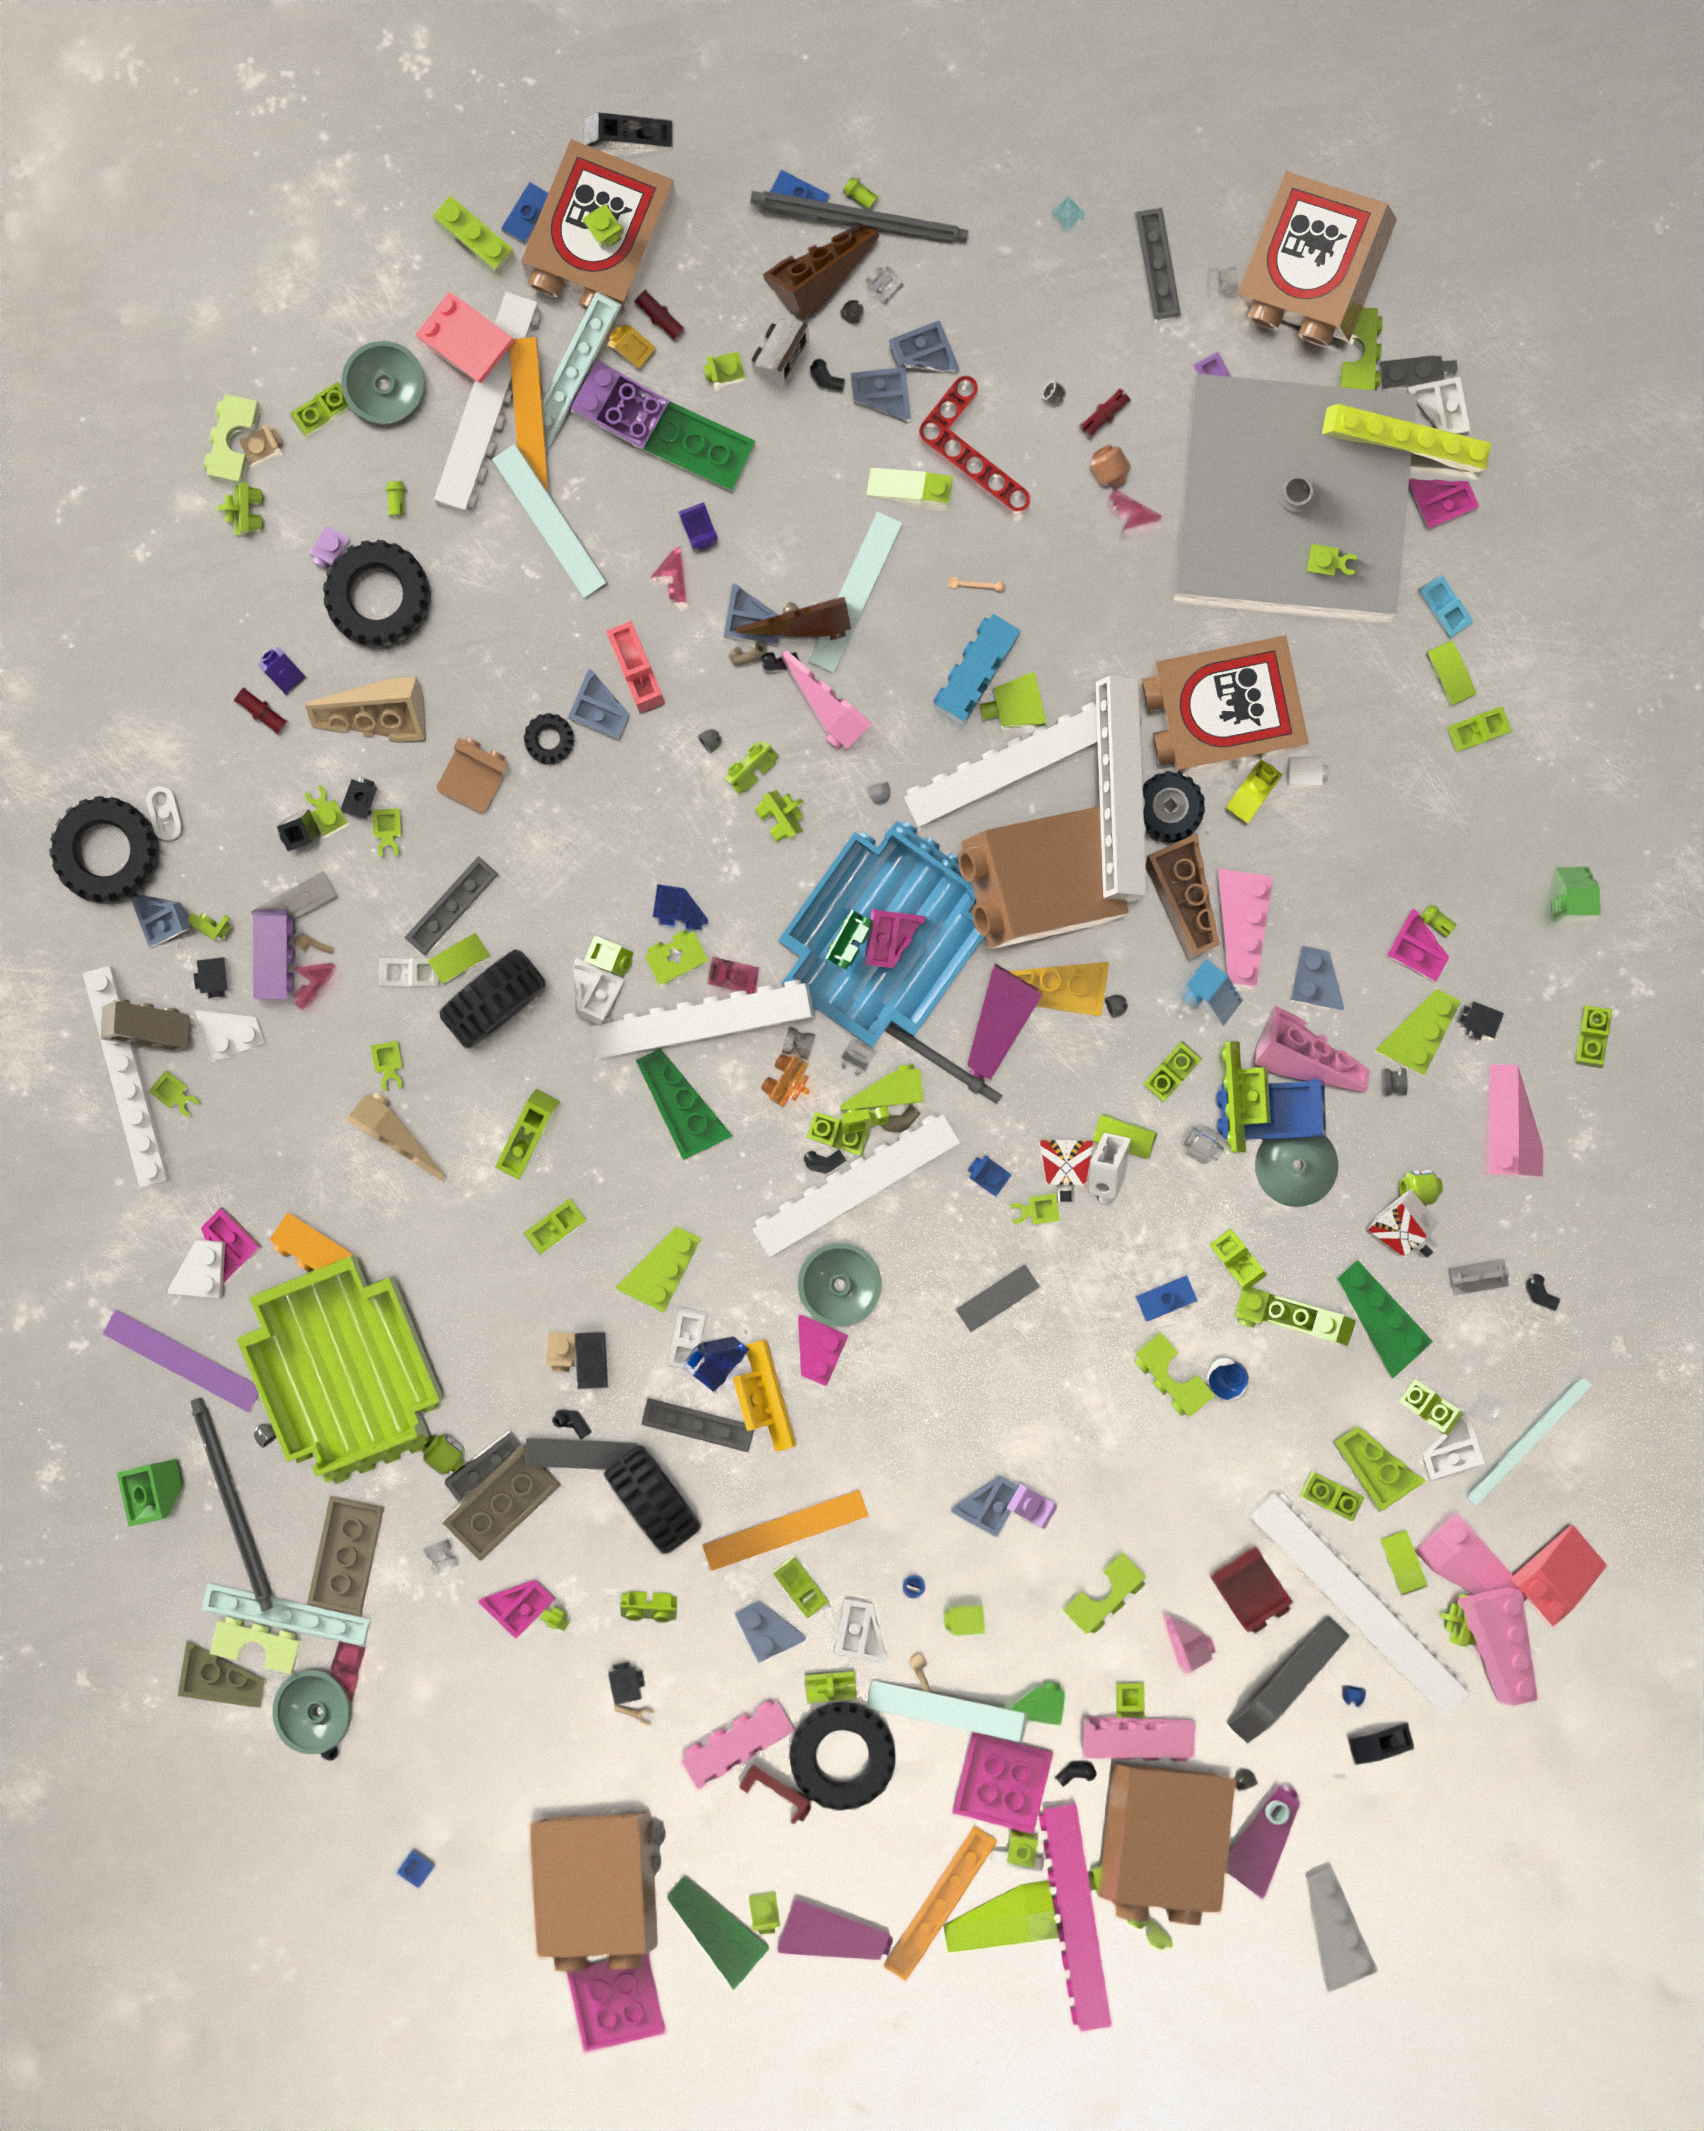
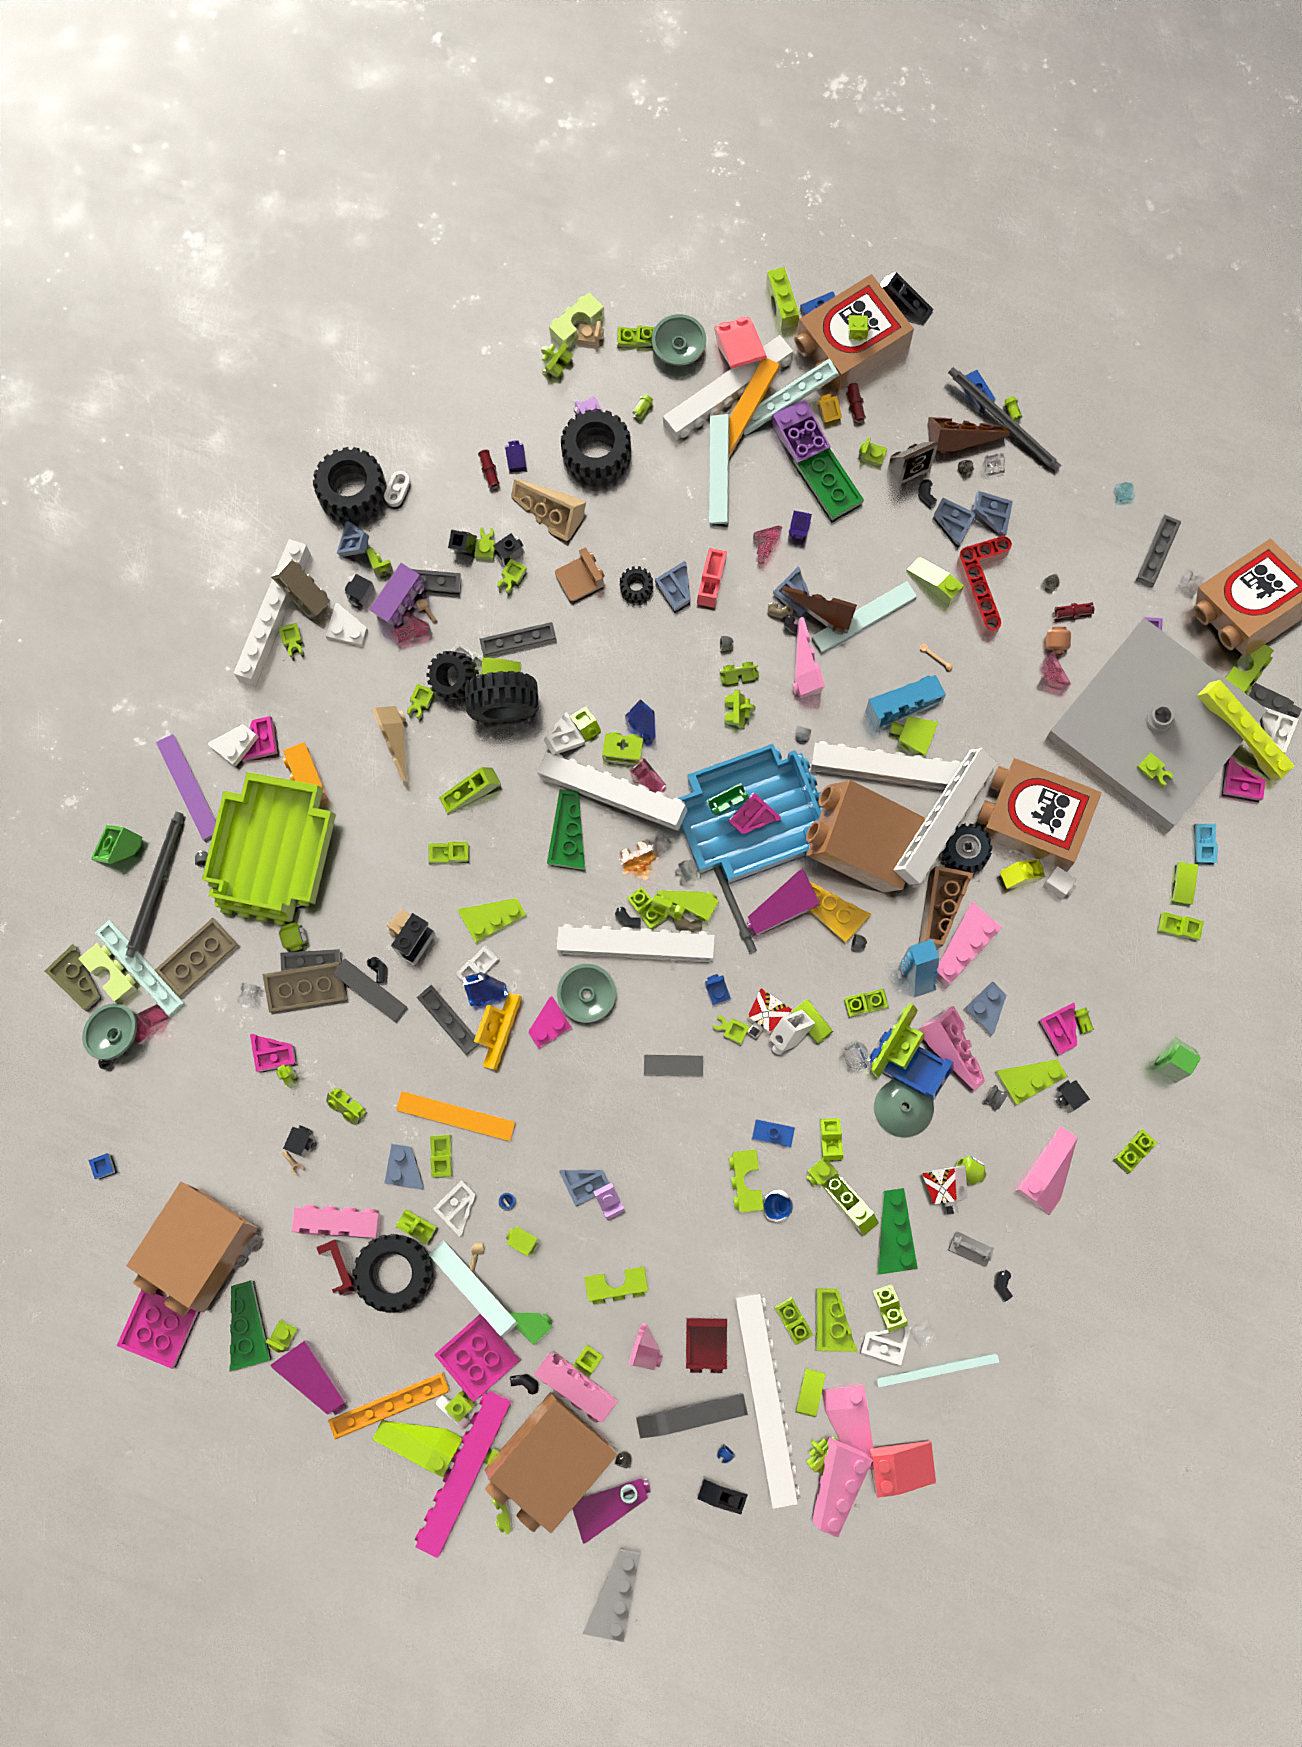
camera: 35 degrees right, 10 degrees down
black tyre [603,1446,701,1554] -> none
none -> black tyre [426,651,479,700]

